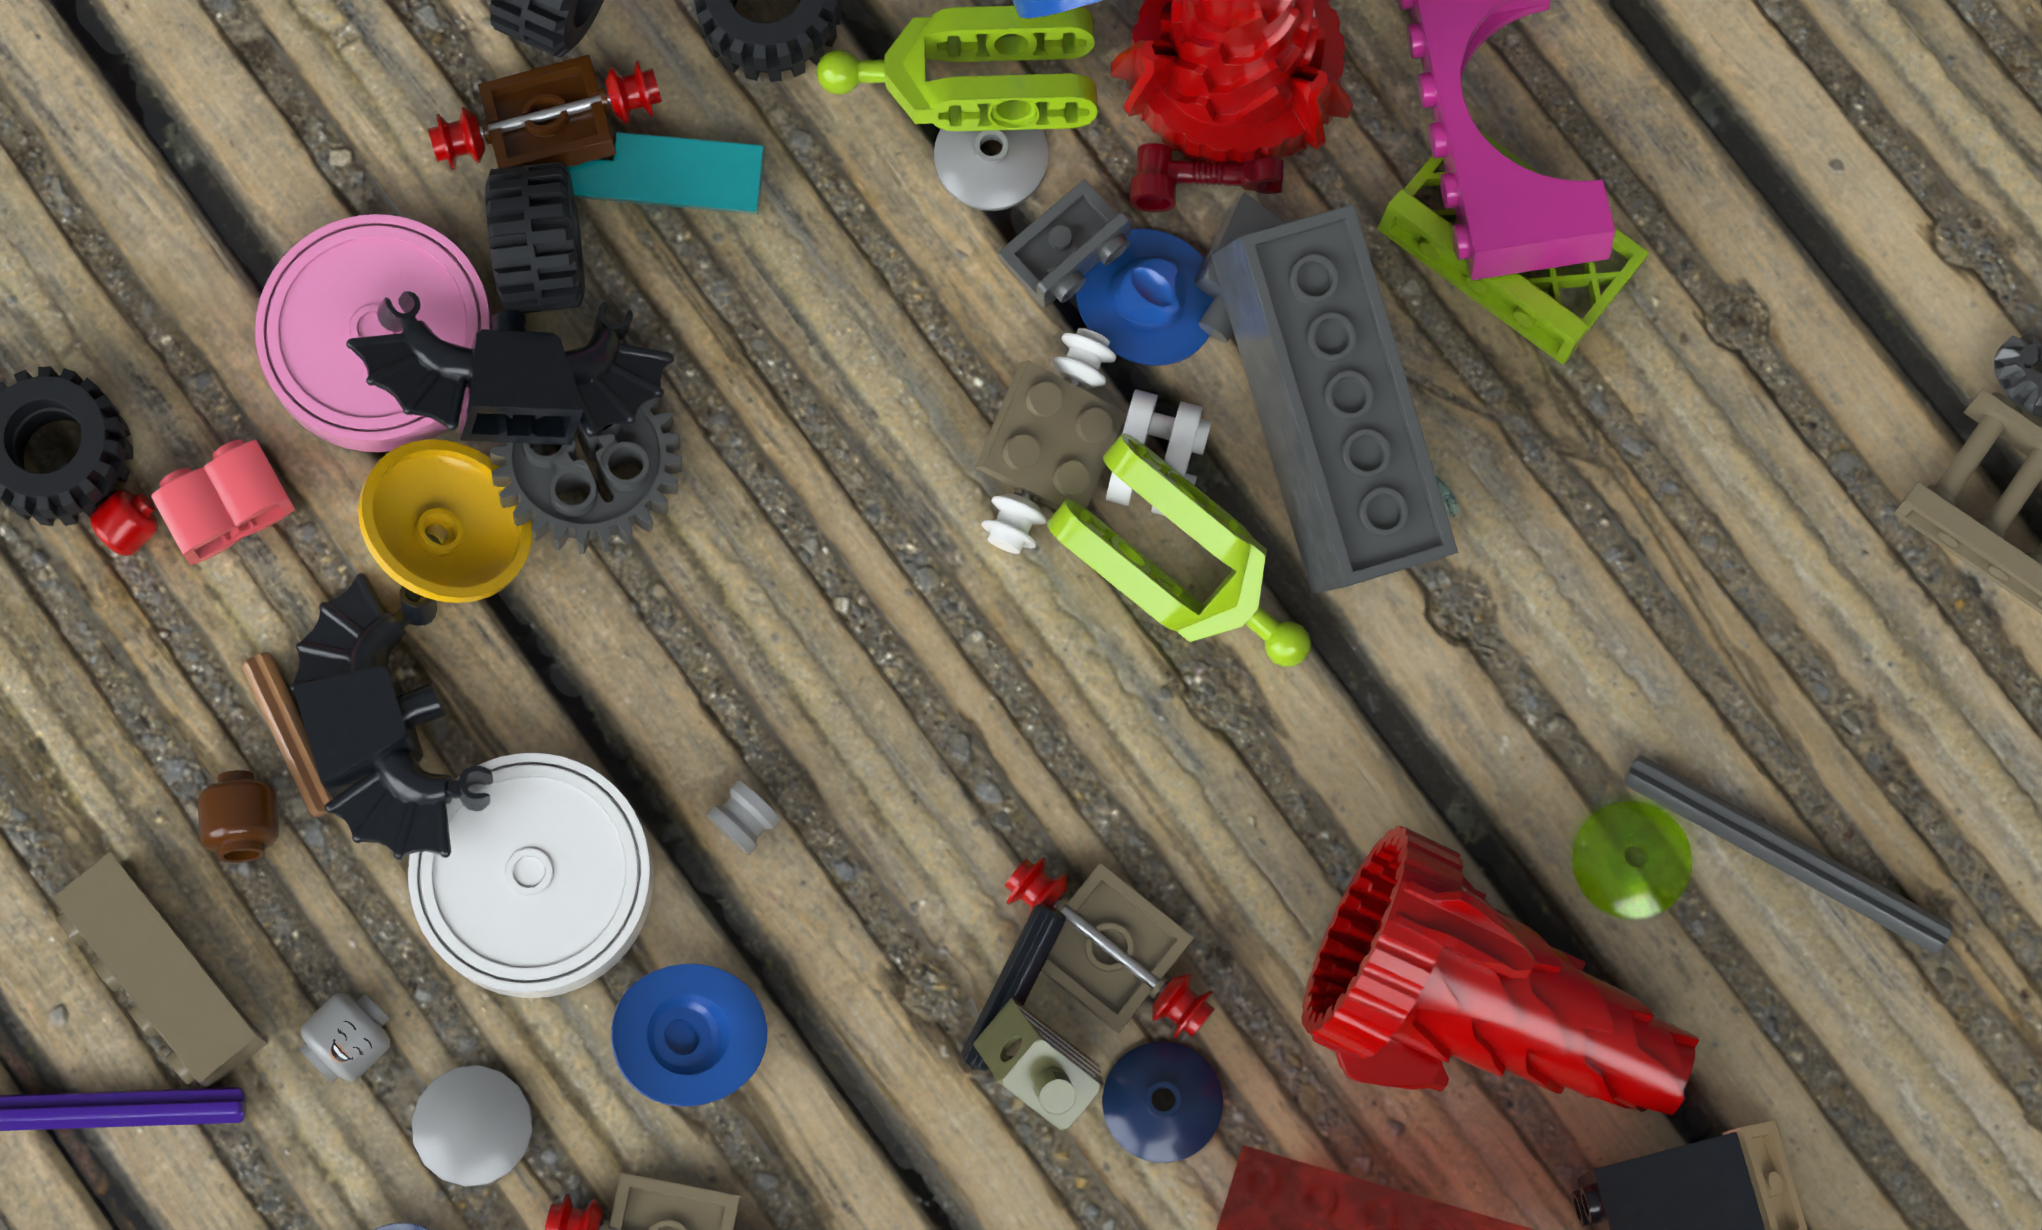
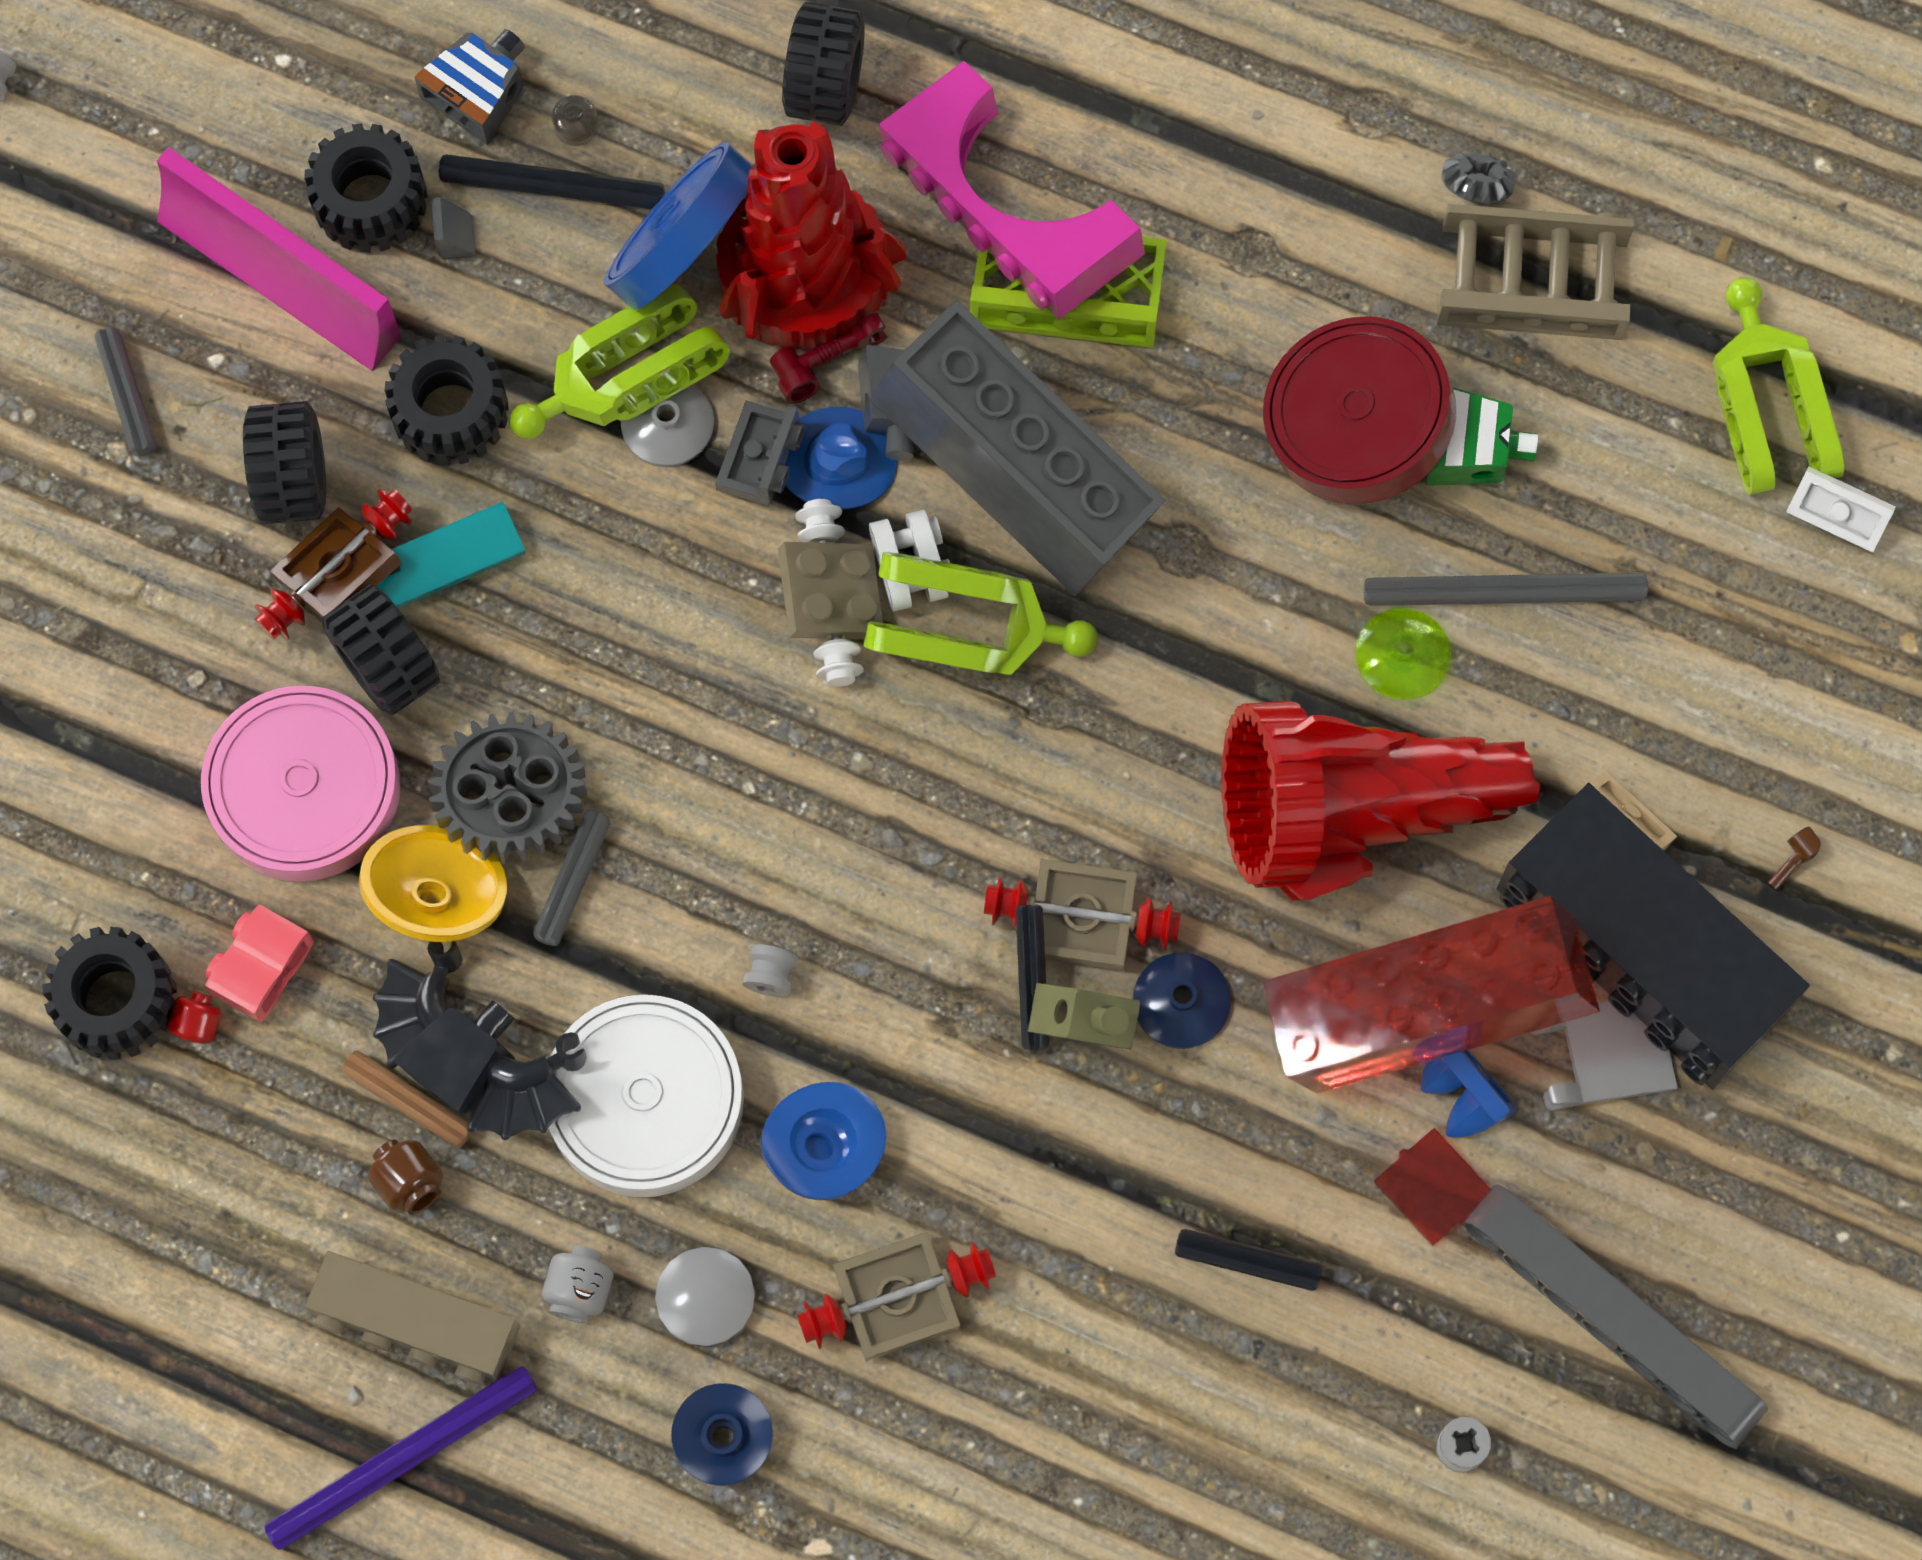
camera: 30 degrees left, 5 degrees down
black torso [346,291,674,445] -> none
none -> dark grey axle [533,809,610,947]
none -> dark red brick [1263,316,1456,504]
none -> torso [1425,387,1538,486]

